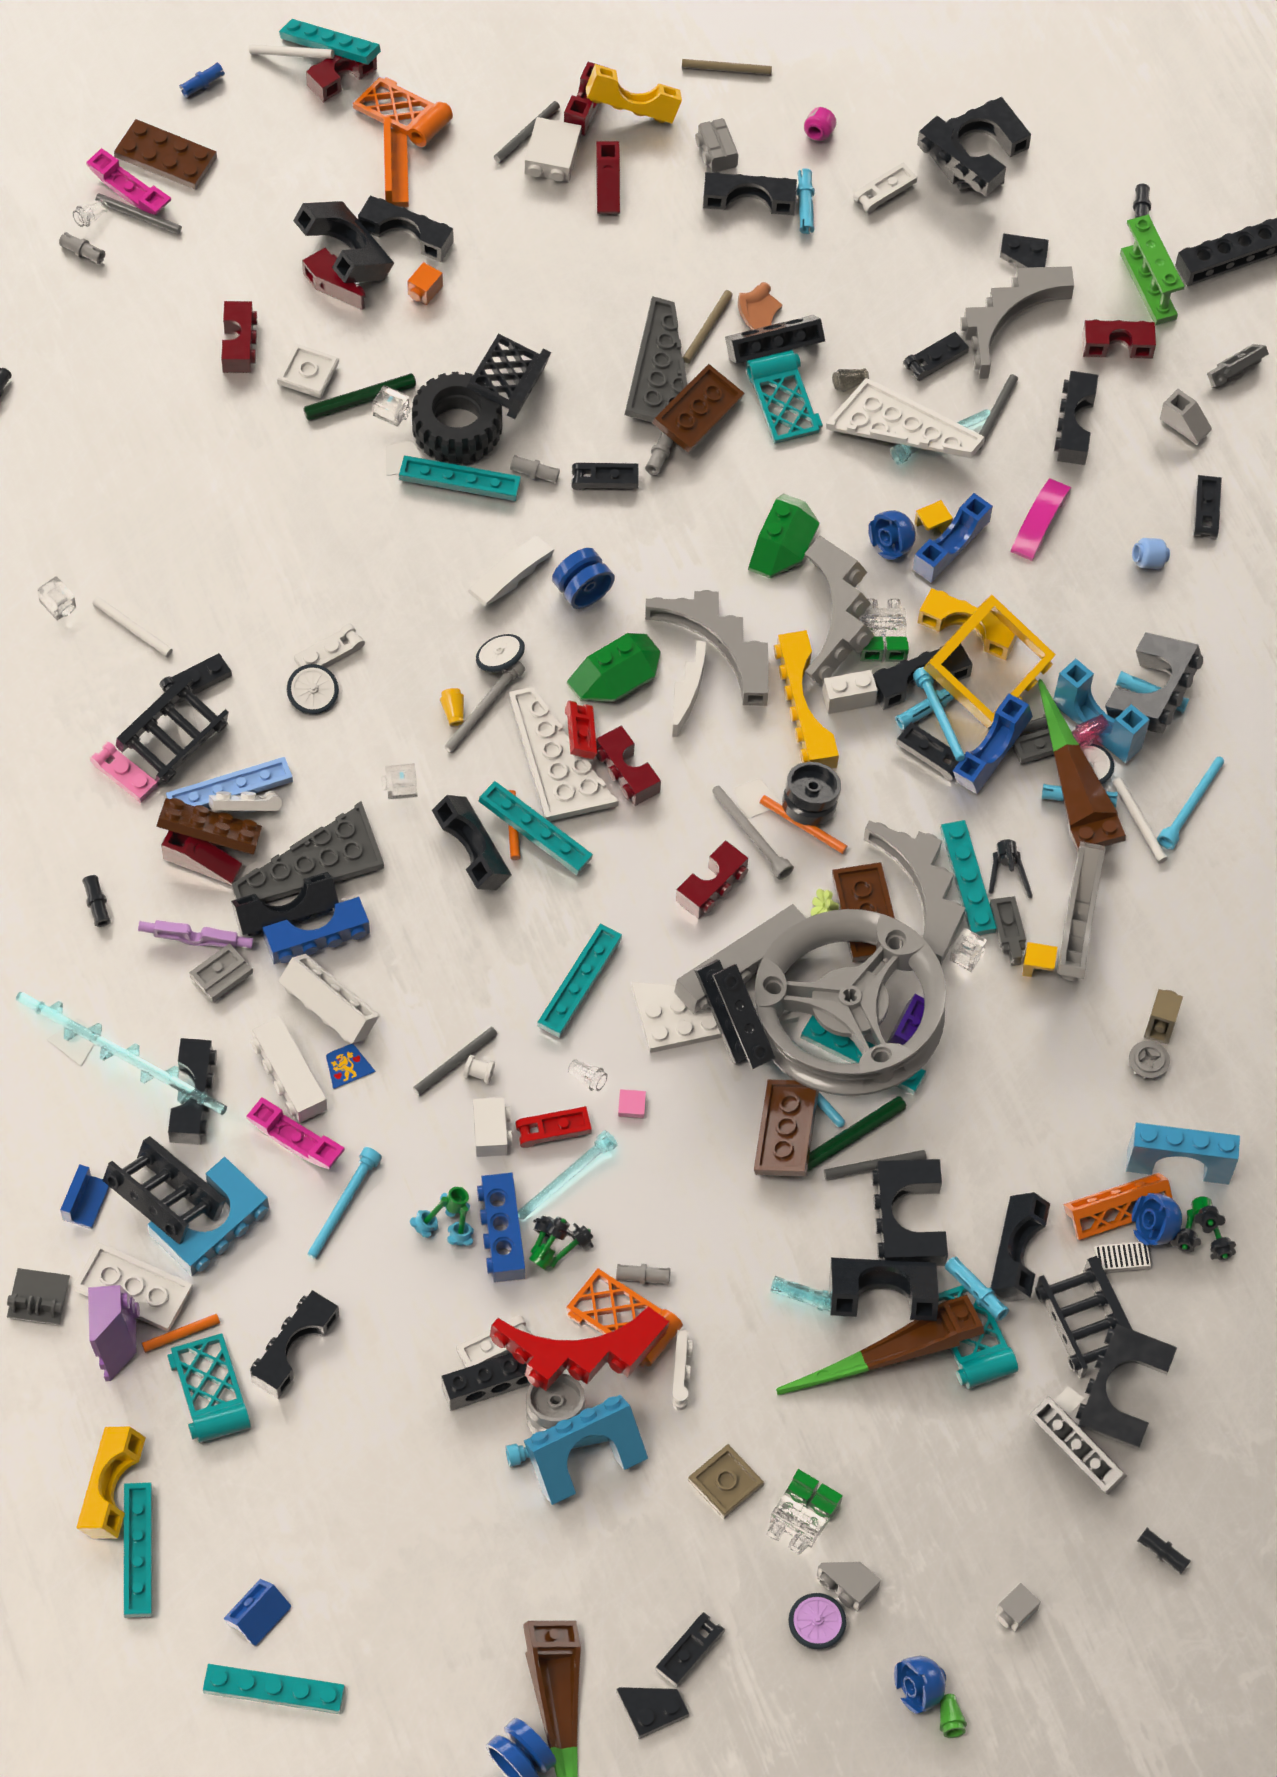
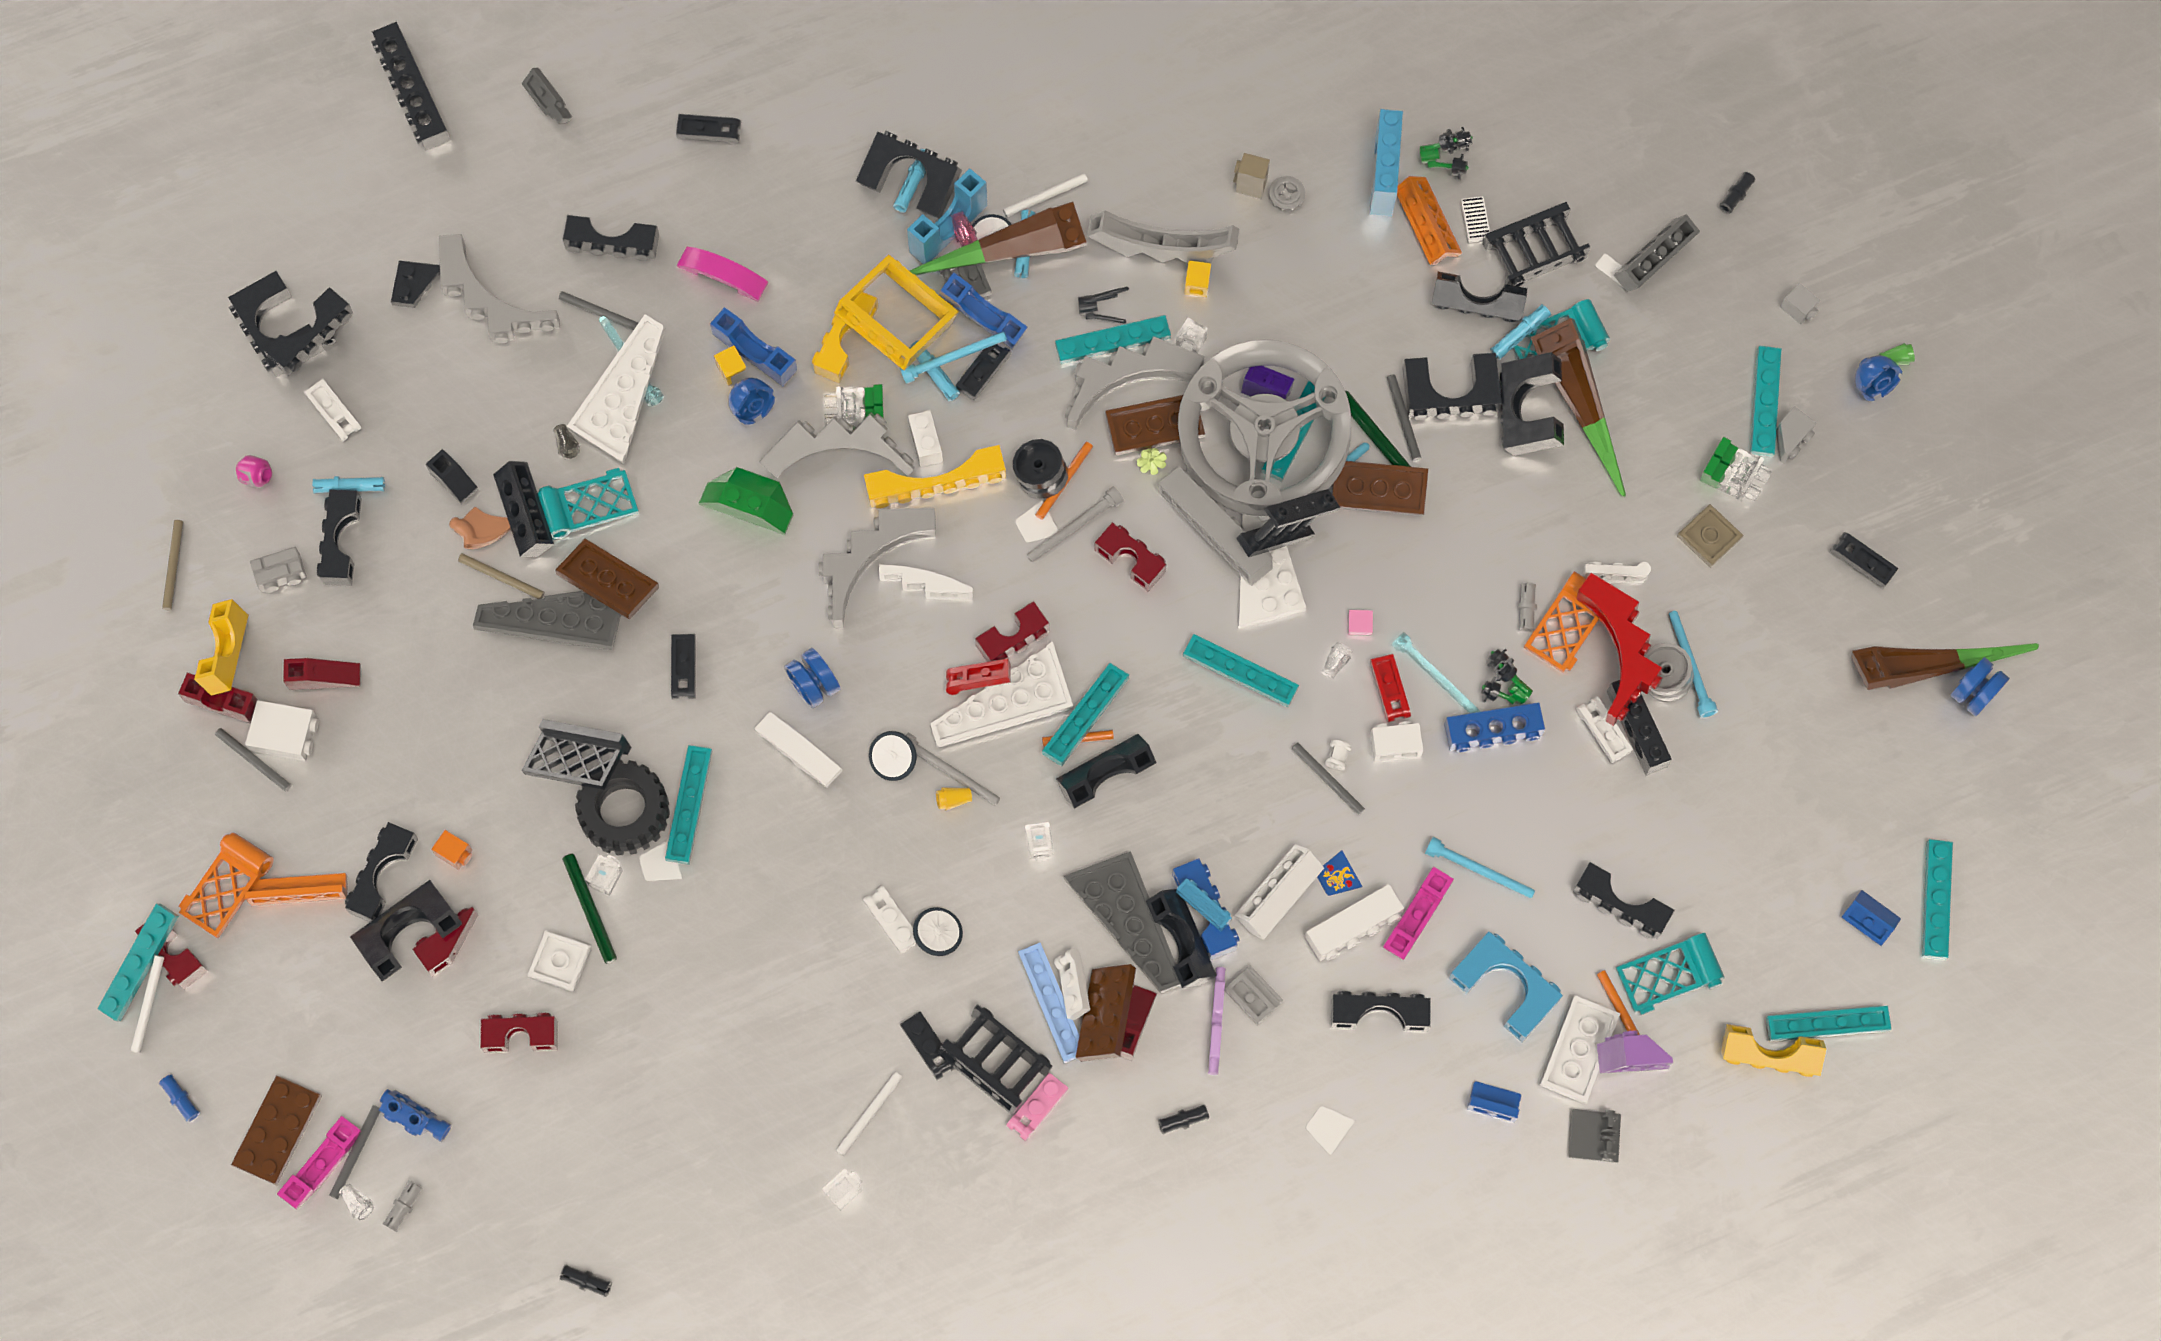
camera: 90 degrees left, 10 degrees up
clear light blue plant [16,992,227,1115] -> none
black fence [102,1136,226,1244] -> none
plant [410,1187,474,1246] -> none
light grey pin [510,455,560,484] -> none
dark azure arch [524,1395,648,1505] -> none
green wedge [567,633,661,702] -> none
black wing [616,1687,689,1739] -> none
light grey pin [645,432,673,475] -> none
clear light blue pin [770,1276,846,1317] -> none
lavender wheel [788,1593,846,1650] -> none
black arch [873,643,973,710] -> none
black plate [903,331,969,381] -> none
dark grey hinge [990,896,1026,965] -> none
black arch [1075,1324,1177,1450] -> none
dark red arch [1082,319,1156,359] -> none
bright green fence [1120,214,1185,326] -> none
light blue head [1132,538,1170,569] -> none
blue cylinder [1132,1193,1182,1246] -> none
black pin [1133,183,1151,218] -> none
medium azure piece [1157,756,1224,849] -> none
light grey slope [1160,389,1212,445] -> none
none -> blue brick [379,1089,452,1142]
none -> black slope [425,449,478,504]
none -> dark azure piece [1176,878,1232,932]
none -> teal plate [1750,346,1782,457]

